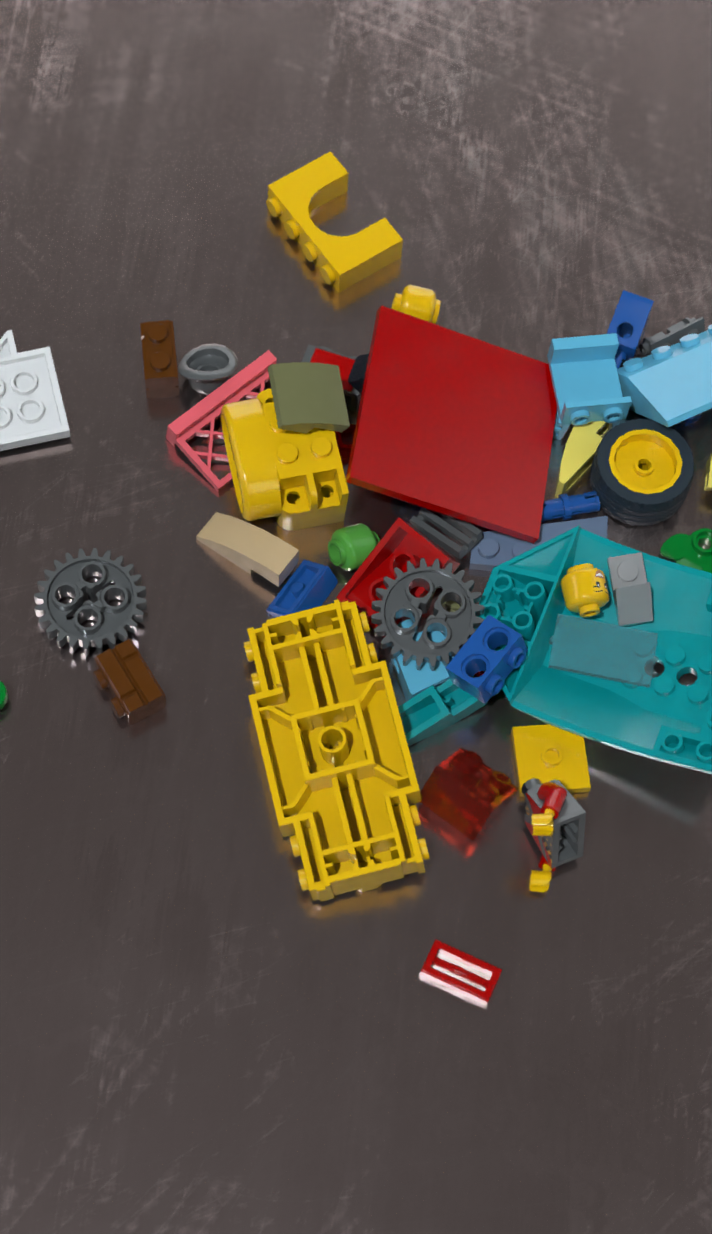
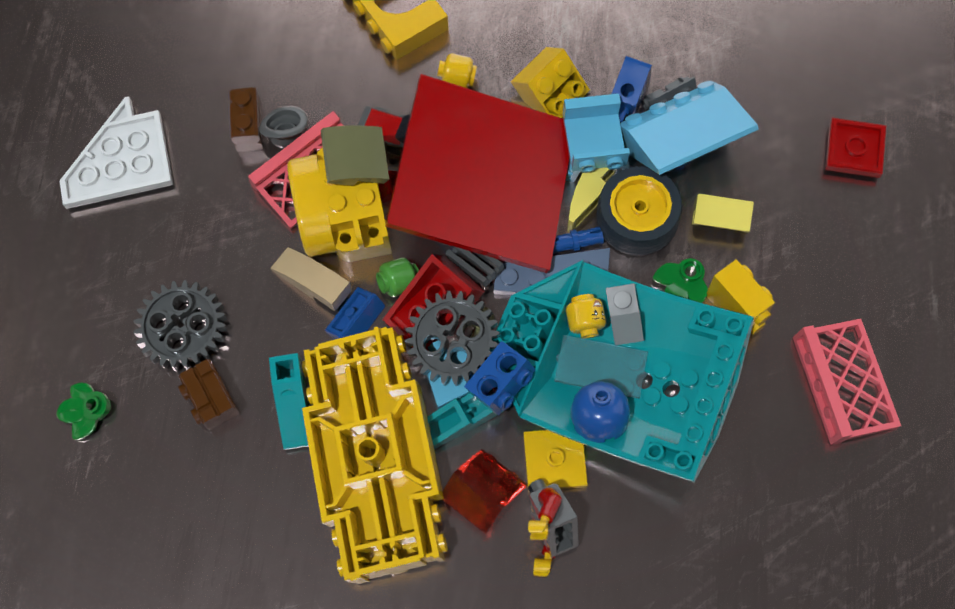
camera: 10 degrees right, 5 degrees up
none -> teal slope [269,353,308,450]
none -> yellow slope [510,47,590,118]
none -> blue cylinder [570,381,630,443]

